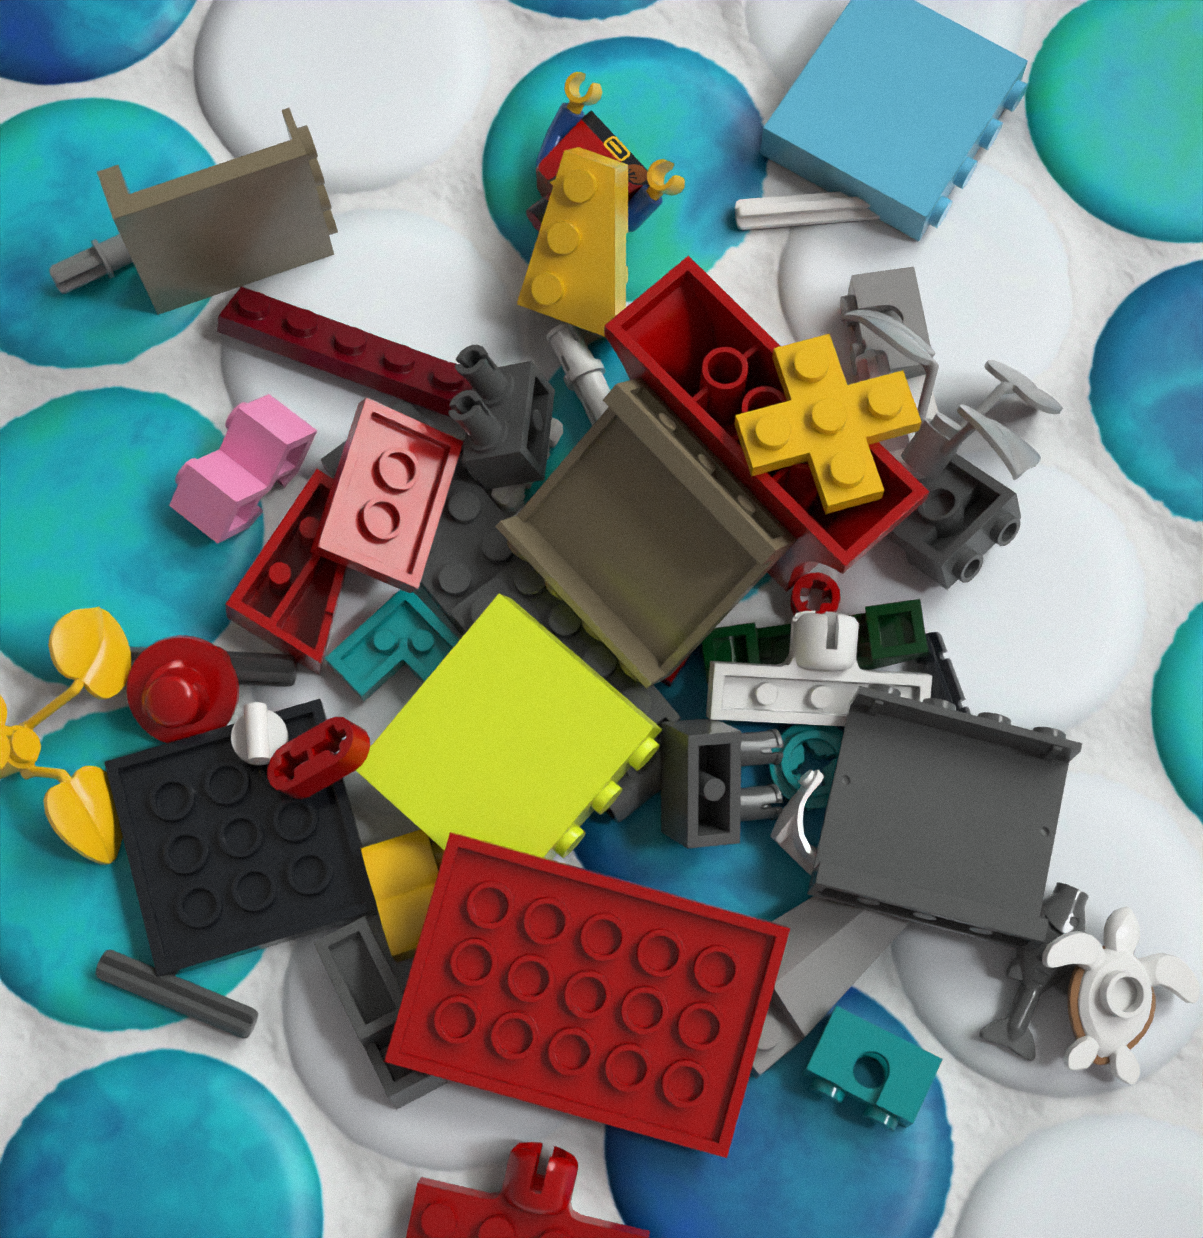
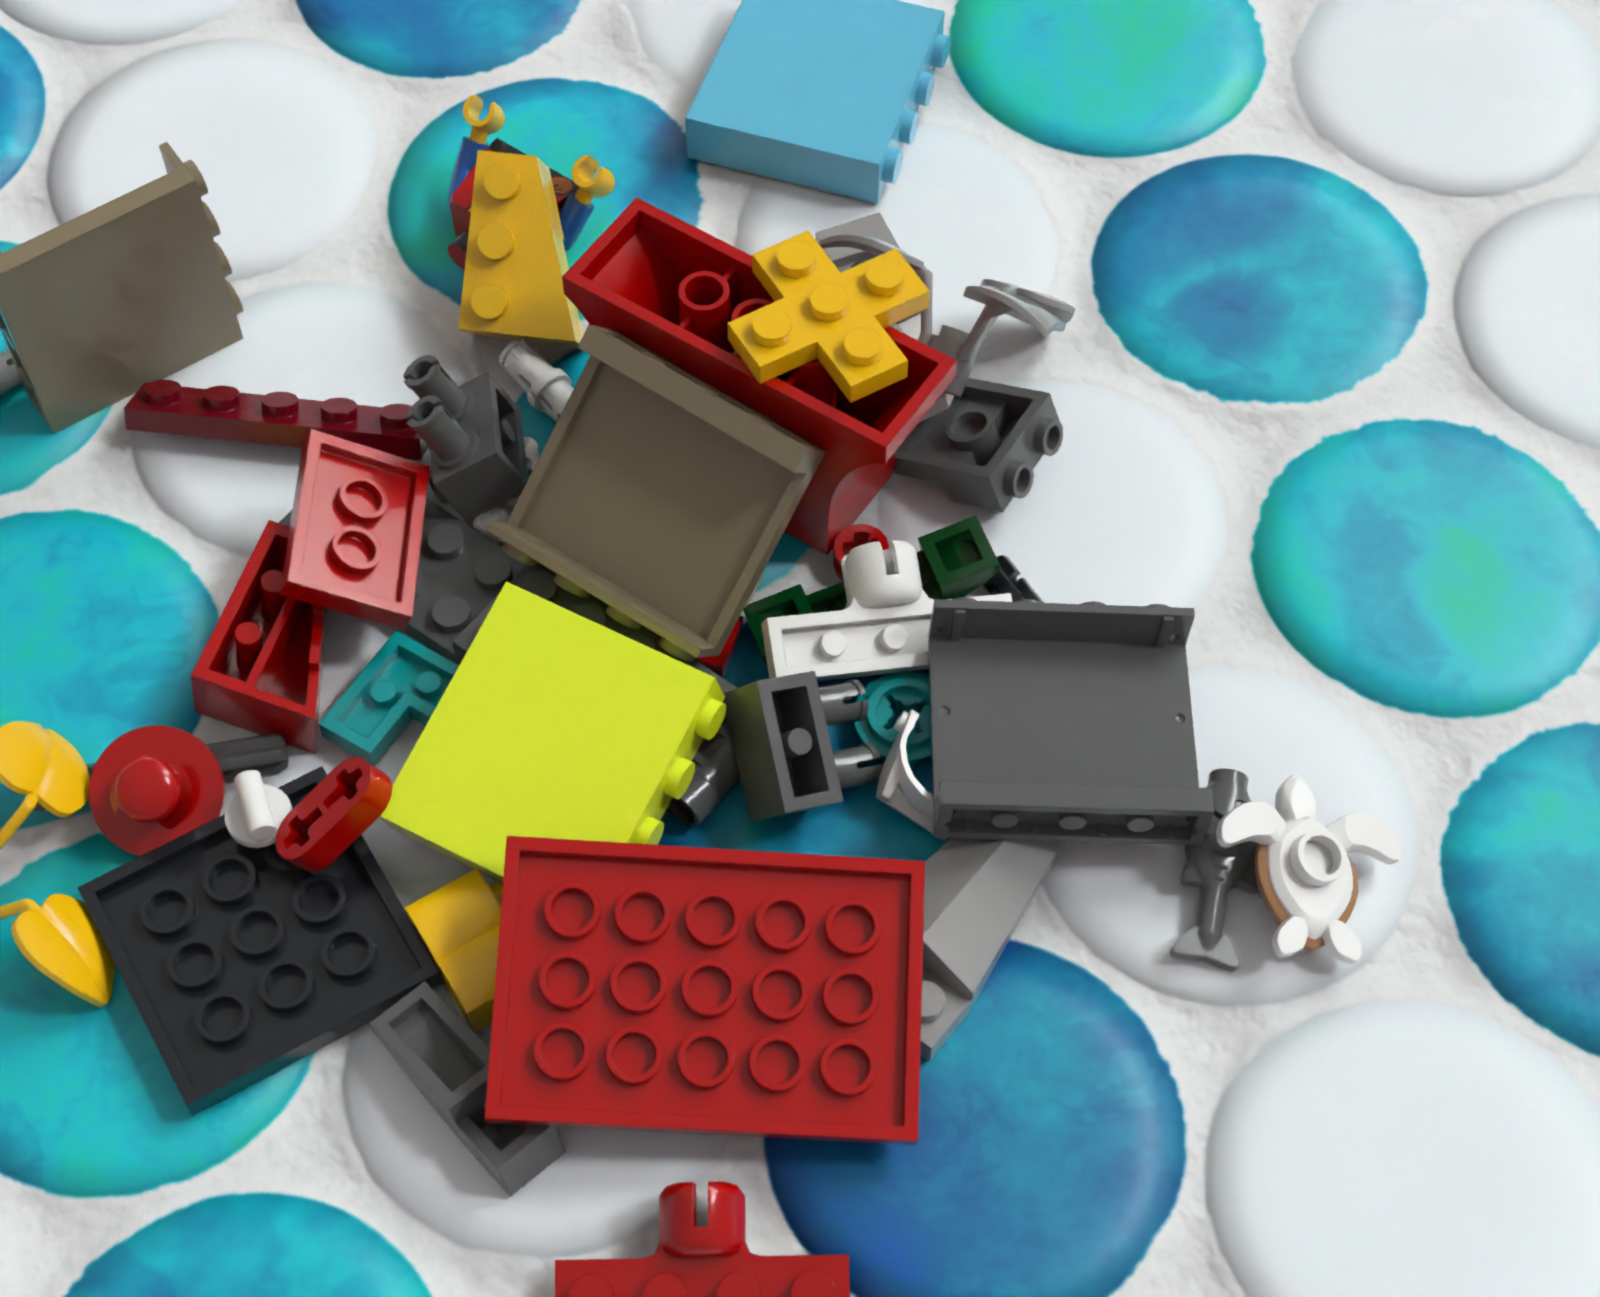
camera: 15 degrees left, 15 degrees down
dark grey axle [95,949,258,1039] -> none
bright pink brick [169,394,317,544] -> none
white axle [735,191,880,230] -> none
teal brick [802,1005,943,1131] -> none

